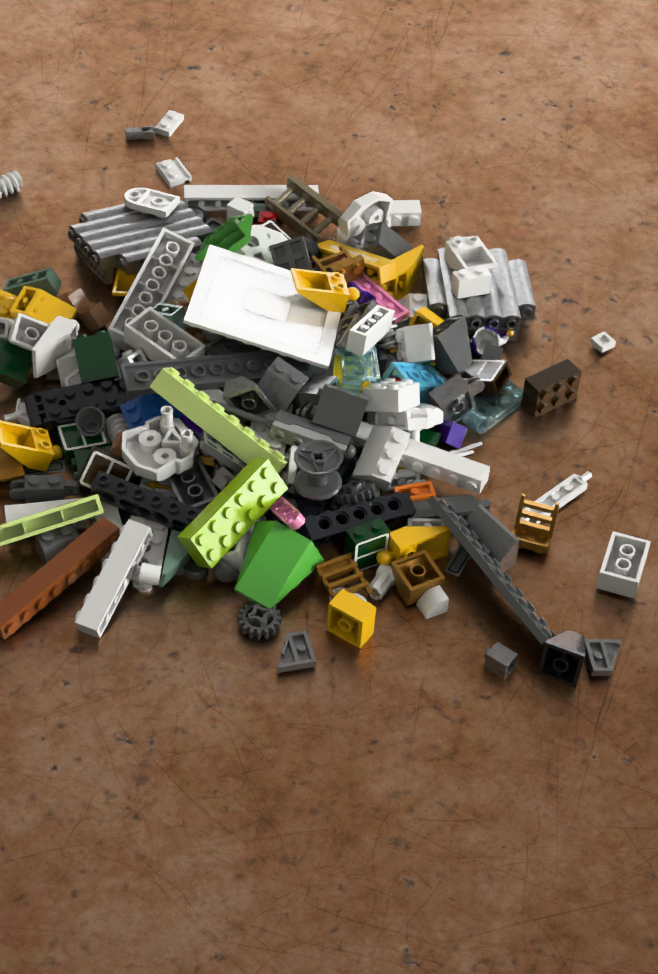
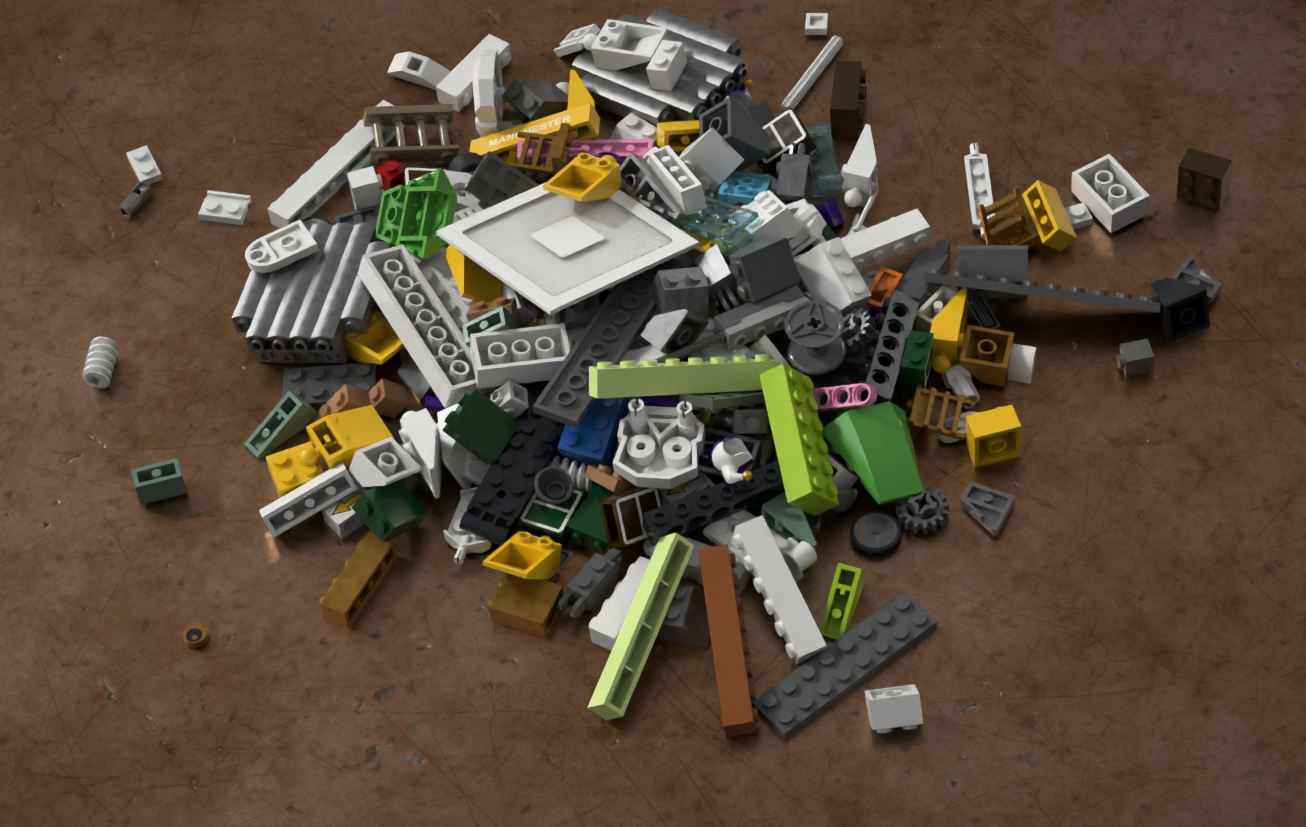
camera: 40 degrees left, 5 degrees up
none -> dark grey plate [282,363,377,409]
none -> white slope [387,51,451,90]
none -> white piece [708,437,755,485]
none -> dark grey plate [752,592,937,739]
none -> white axle [781,35,843,111]
none -> lime slope [819,563,867,640]
none -> white slope [841,124,878,208]
none -> flat silver wheel [850,511,902,554]
none -> white slope [864,684,923,733]
none -> yellow brick [1022,180,1077,252]
none -> white plate [1065,202,1093,230]

